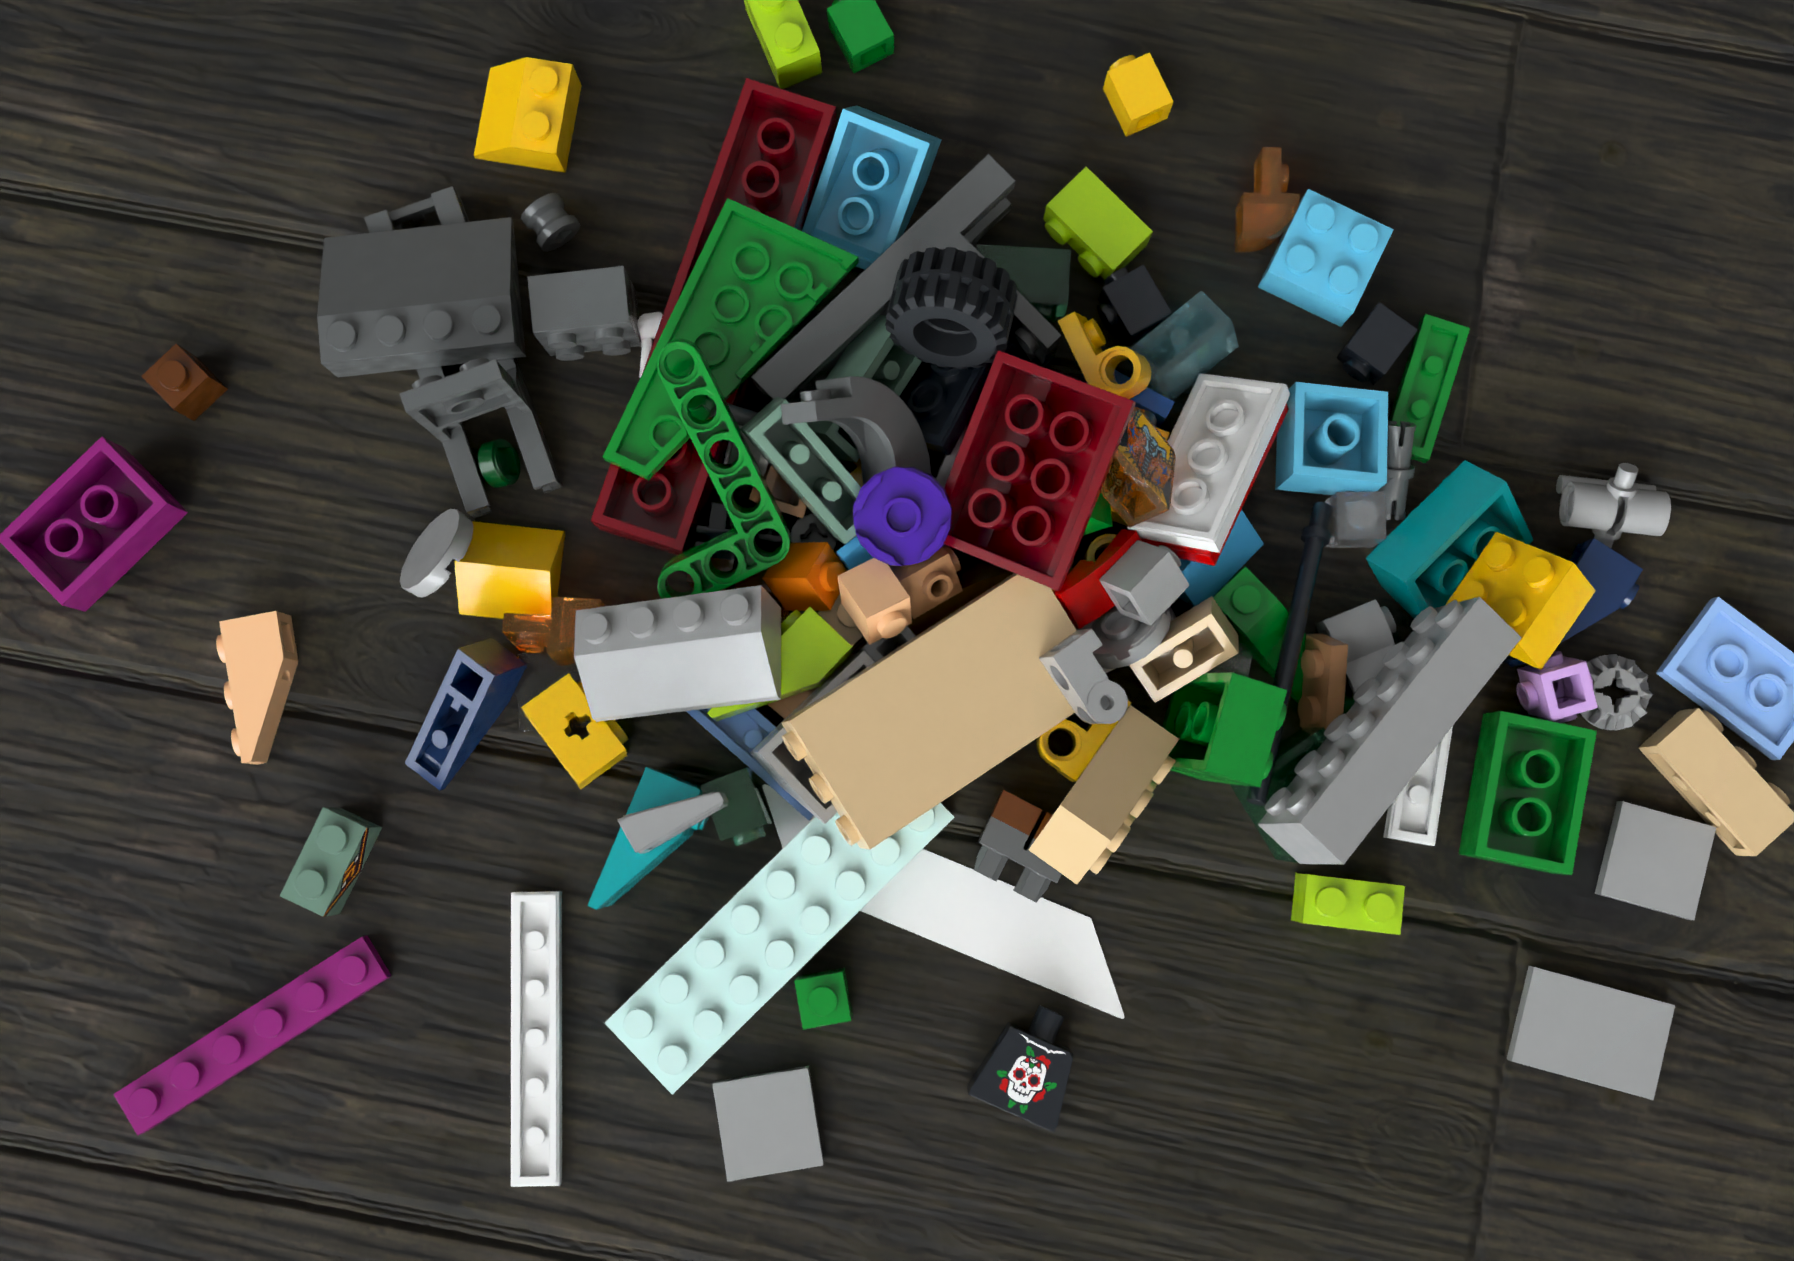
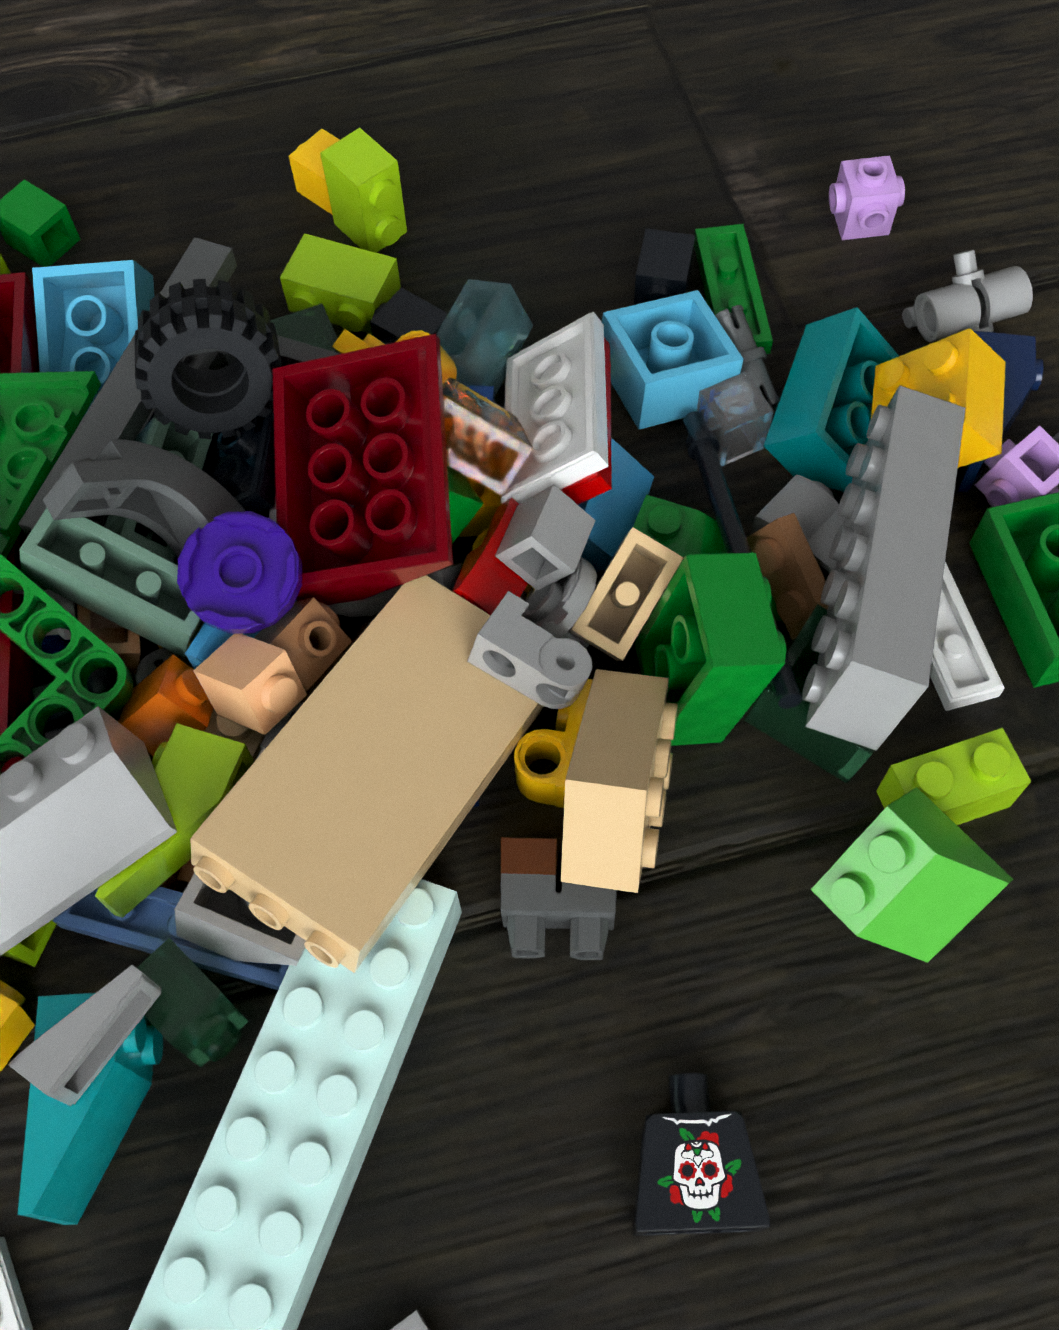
camera: 25 degrees left, 20 degrees down
white sticker [763,784,1125,1019] -> none
green brick [794,968,853,1030] -> none
clear orange brick [1235,147,1300,252] -> none
medium azure brick [1258,189,1394,327] -> none
none -> lime brick [320,127,407,253]
none -> slope [811,787,1013,963]
none -> lavender brick [829,155,905,240]

